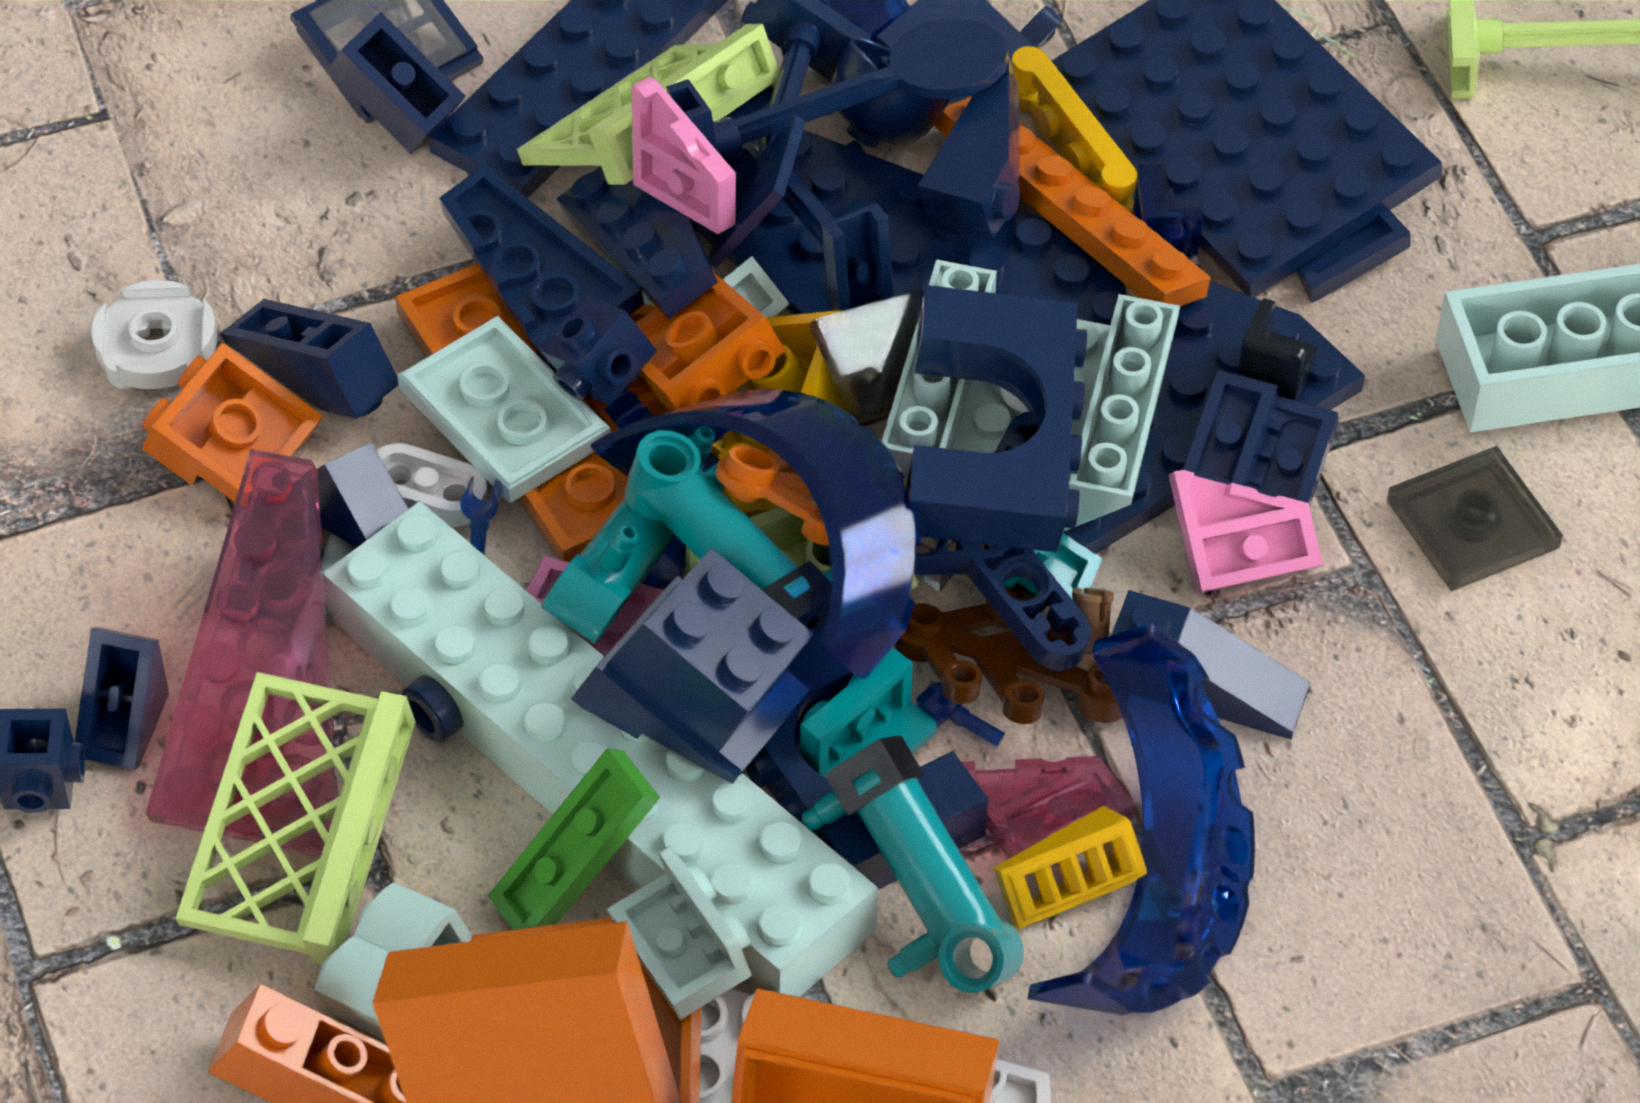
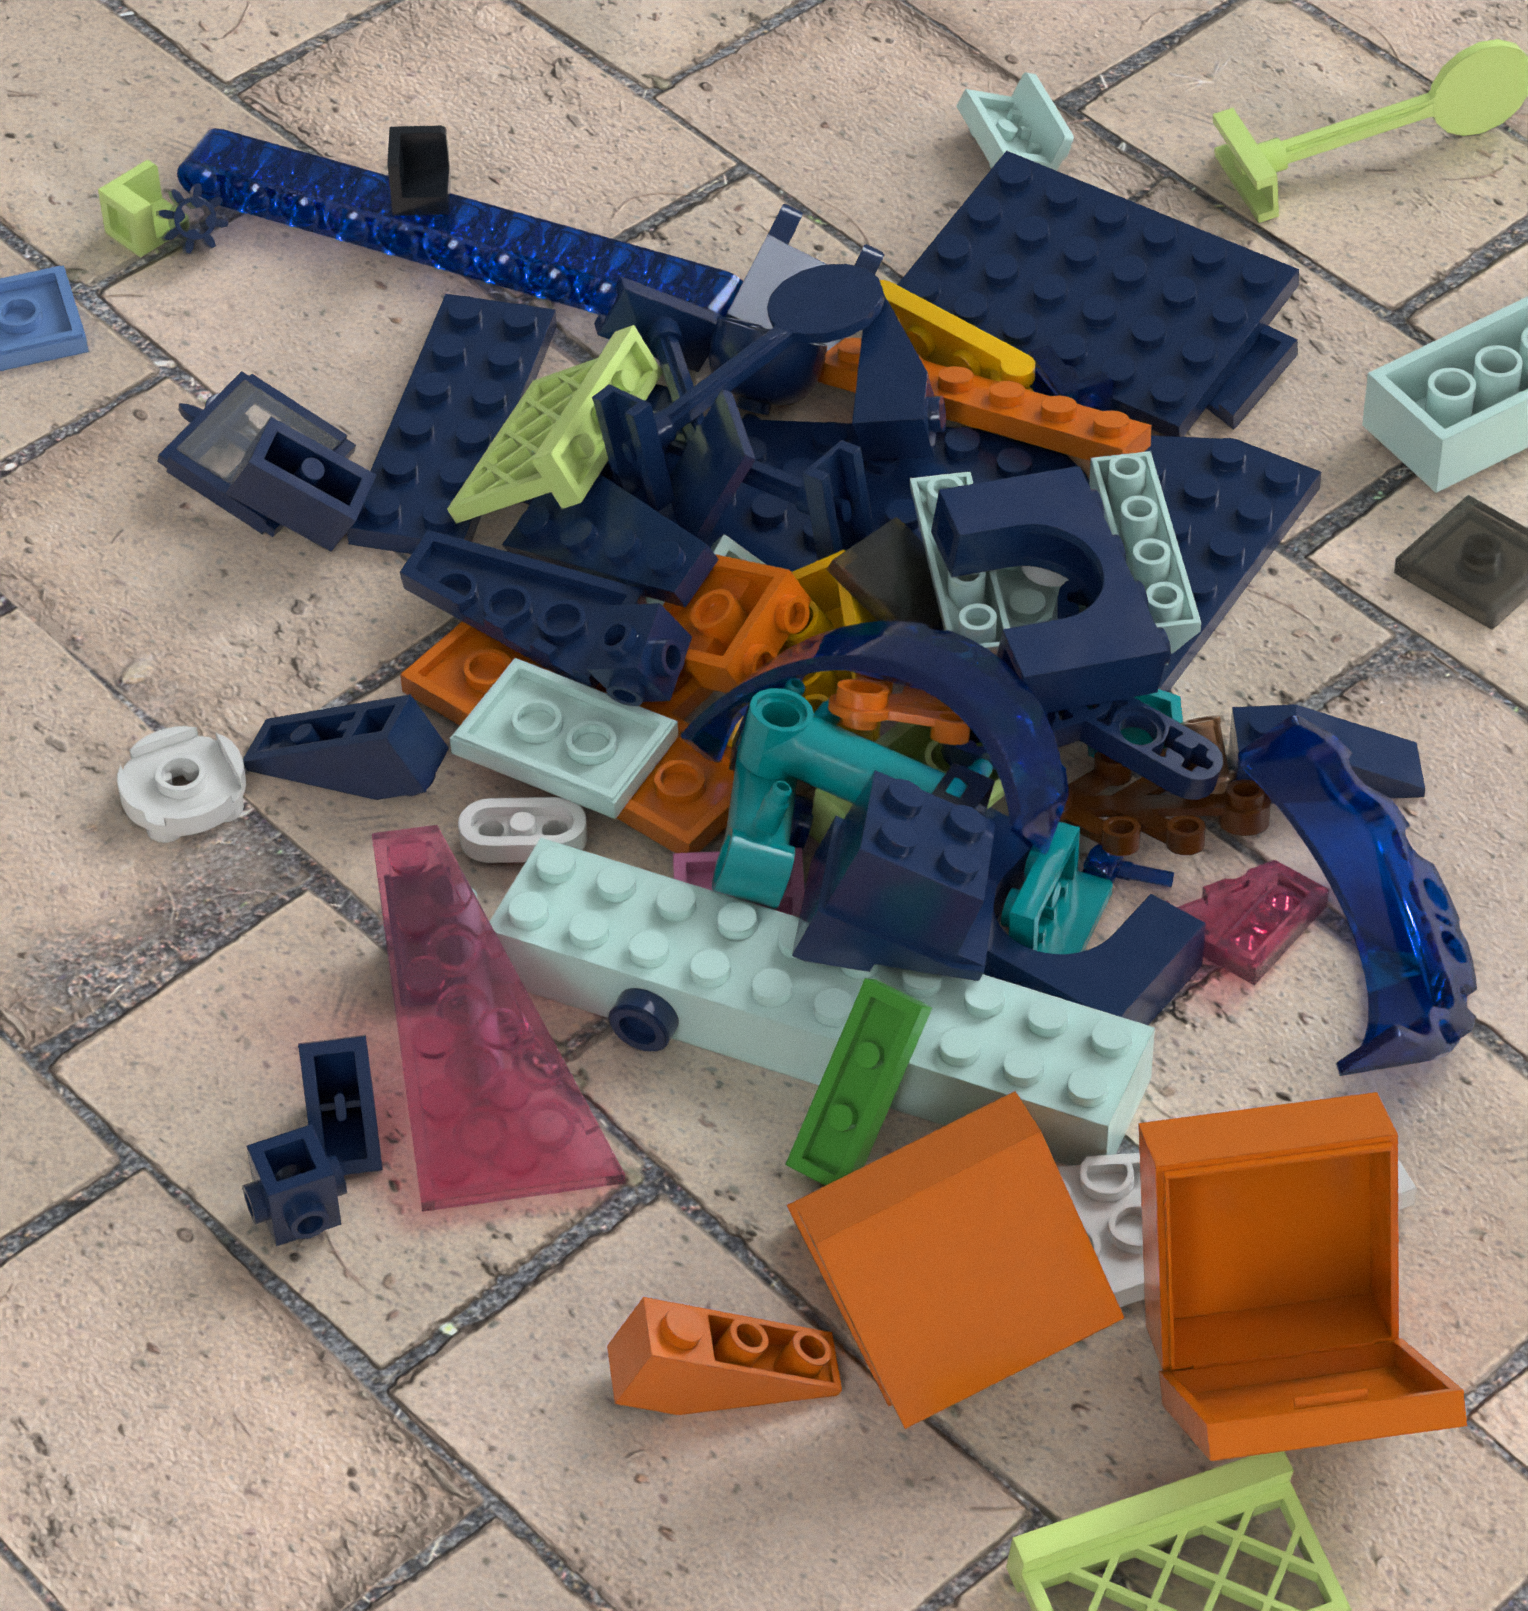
camera: 20 degrees left, 5 degrees down
orange plate [141,342,323,512] -> none
yellowish green fence [176,672,416,964] -> none
slope [281,442,408,548] -> none
light aqua brick [314,882,472,1040] -> none
clear blue hand [460,477,504,556] -> none
clear blue hand [604,390,672,438] -> none
light aqua bracket [607,846,752,1020] -> none
bright pink wing [632,76,736,234] -> none
teal piece [801,735,1024,993] -> none
yellow slope [993,806,1147,929] -> none
bright pink wing [1168,470,1323,594] -> none
dark blue slope [1182,369,1339,507] -> none
black panel [1238,298,1318,401] -> none

